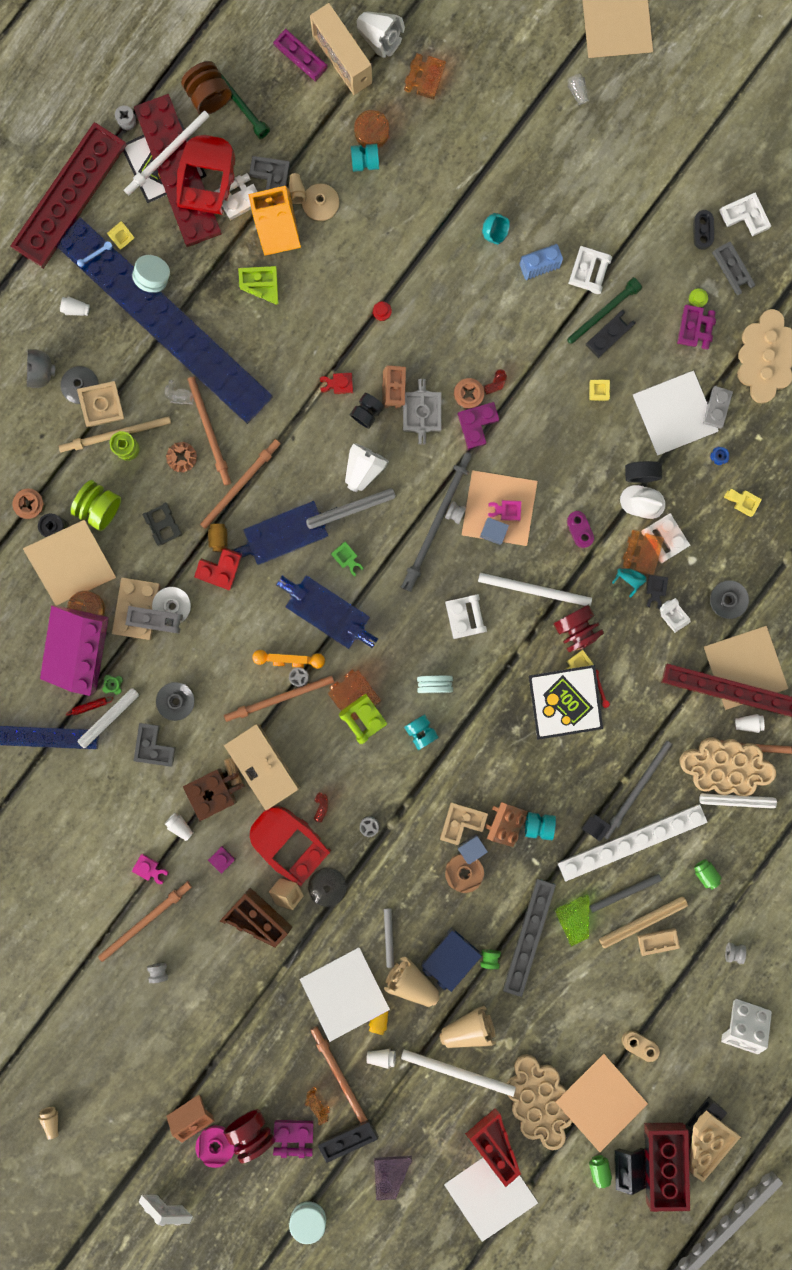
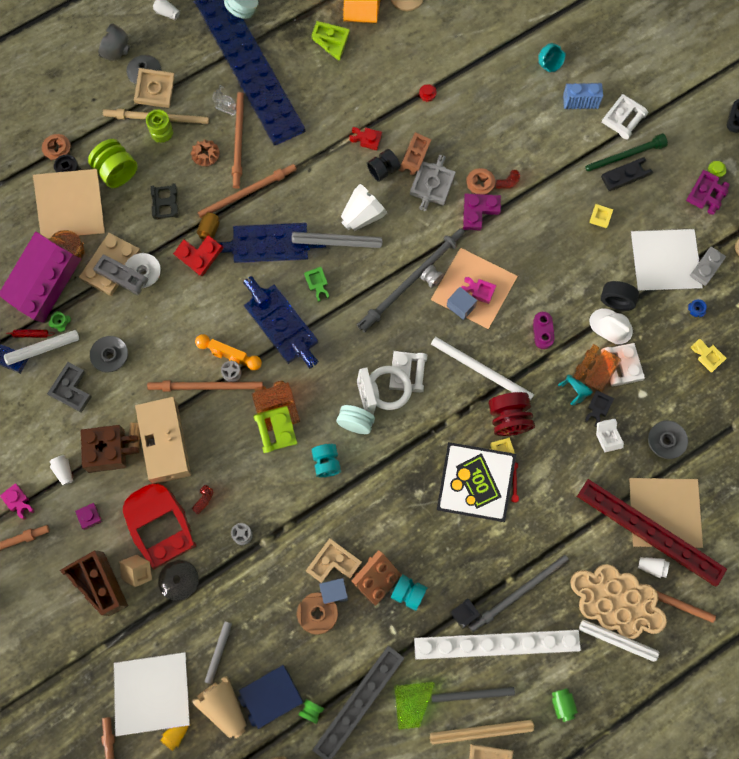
camera: 20 degrees right, 15 degrees down
none -> white tile [357,366,412,415]

